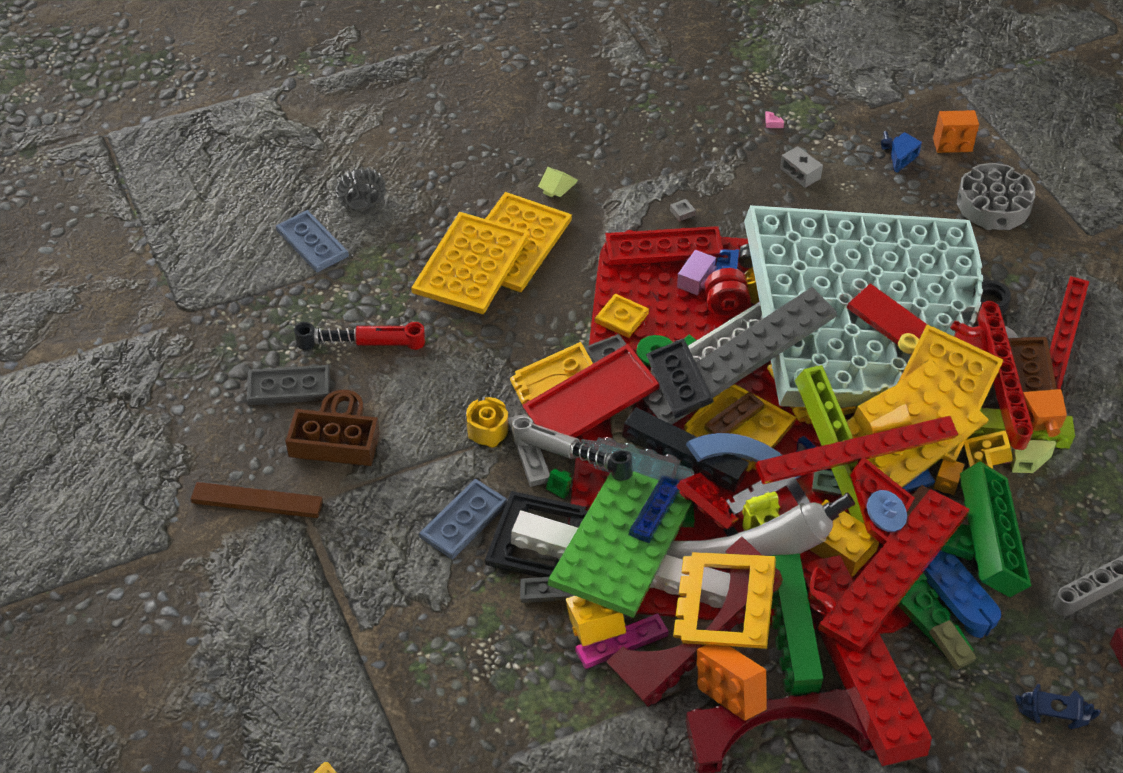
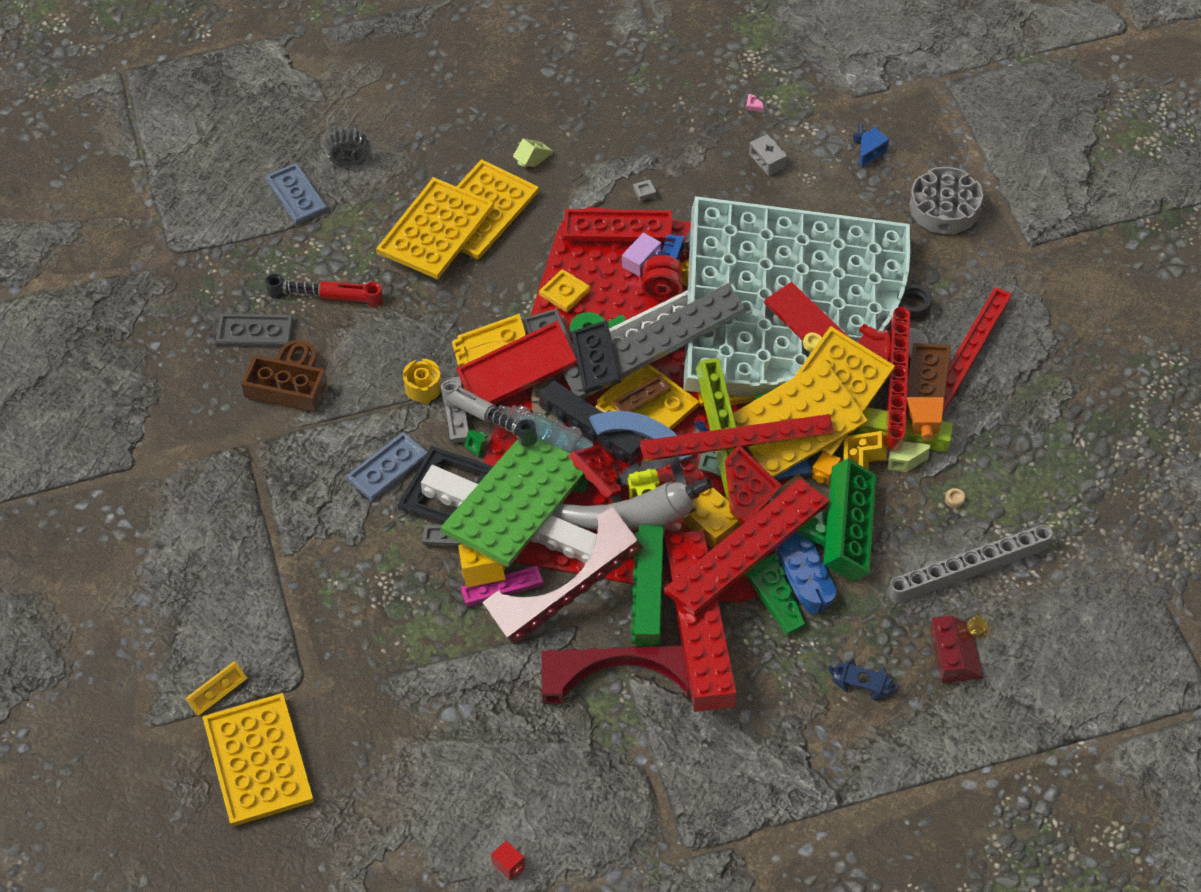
camera: 10 degrees right, 5 degrees up
reddish brown tile [191,482,323,518] -> none
clear blue tile [629,475,680,543] -> none
yellow hinge [673,552,776,649] -> none
orange brick [697,645,767,721] -> none
red piece [808,567,836,615] -> none
yellow slope [853,387,912,435] -> none
medium blue piece [867,490,907,532] -> none
olive plate [929,620,977,670] -> none
orange brick [933,110,979,153] -> none
none -> tan tile [945,488,965,508]

